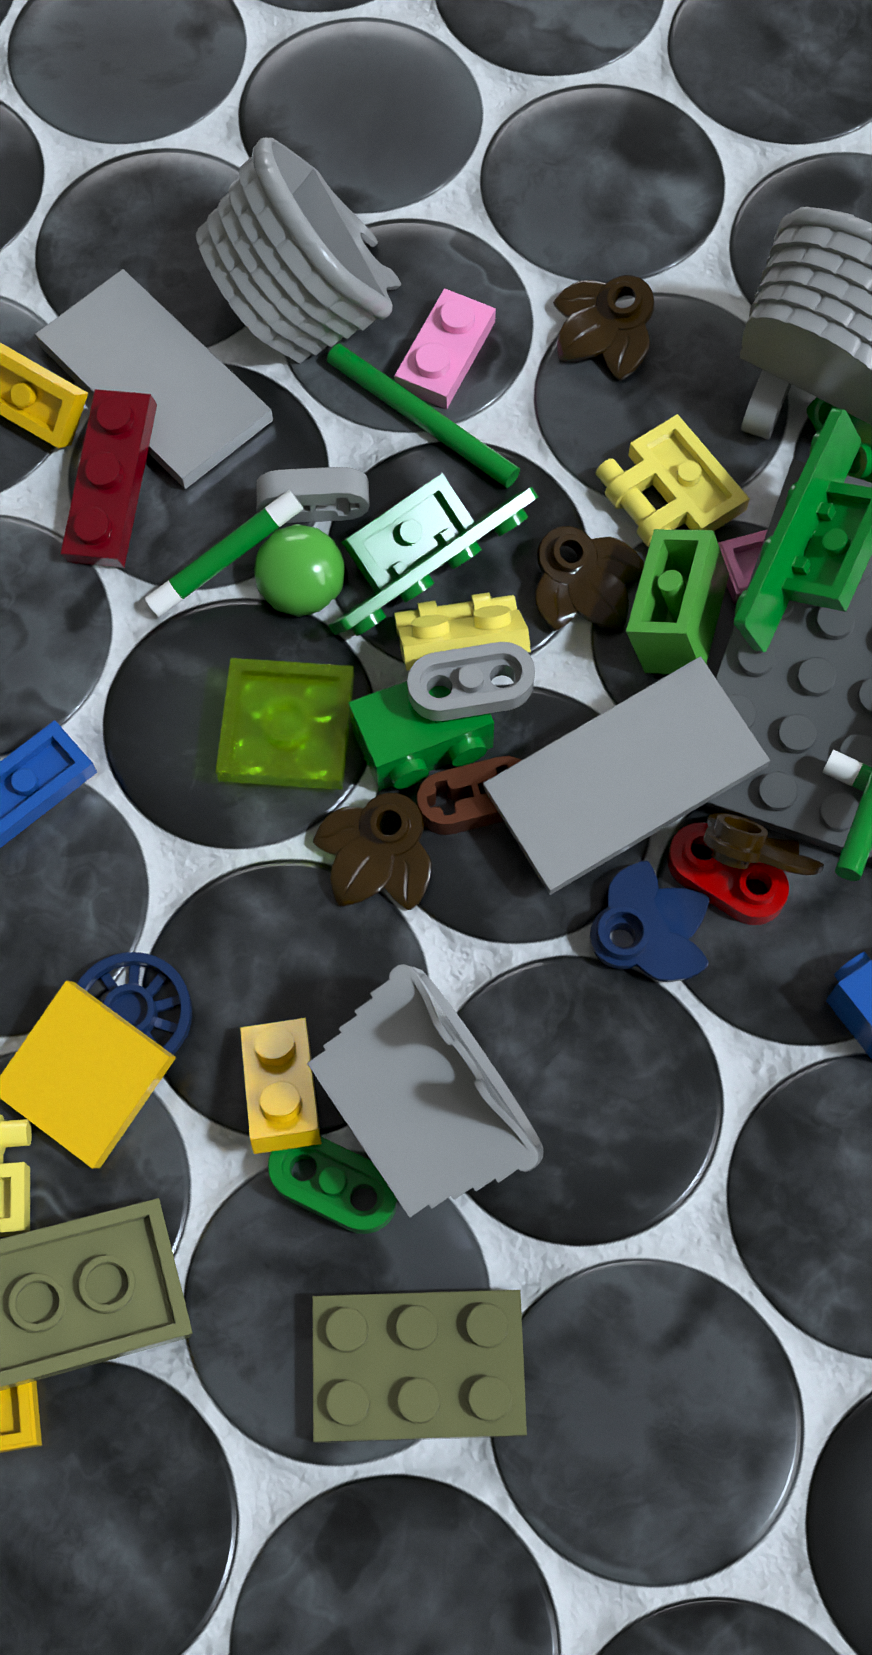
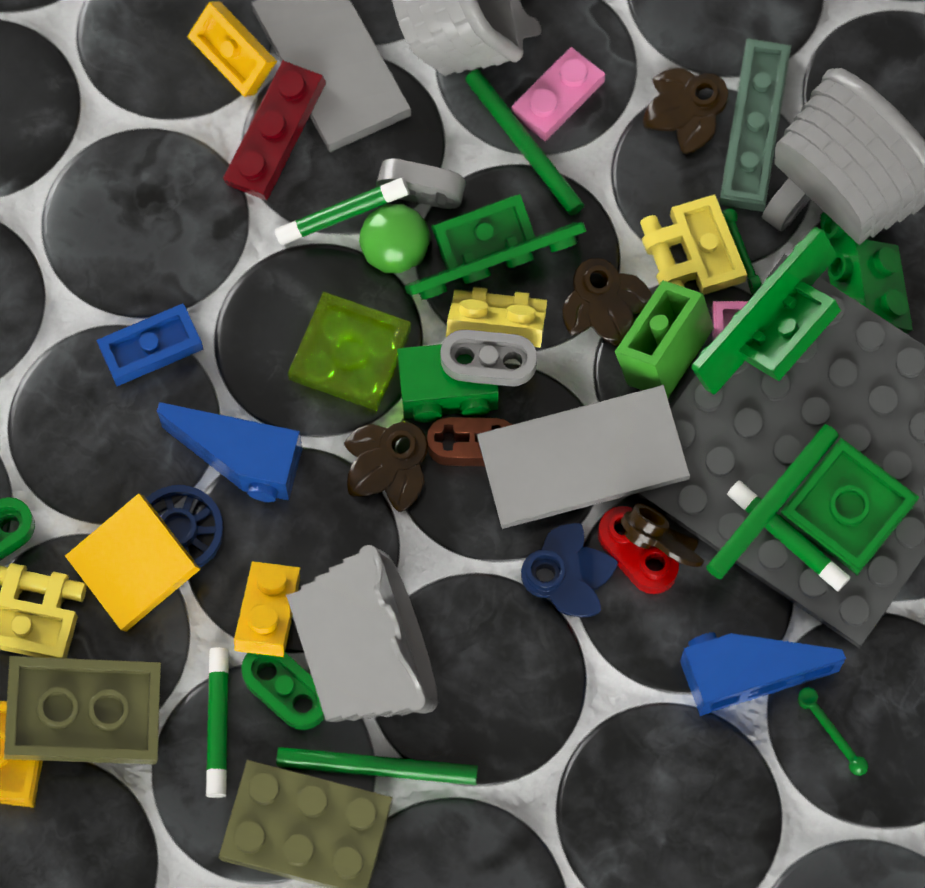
camera: 15 degrees right, 0 degrees up
none -> blue slope [157,402,303,502]
none -> green bar [206,648,229,798]
none -> green bar [277,747,478,785]
none -> sand green tile [719,38,791,212]
none -> green hinge [722,208,762,295]

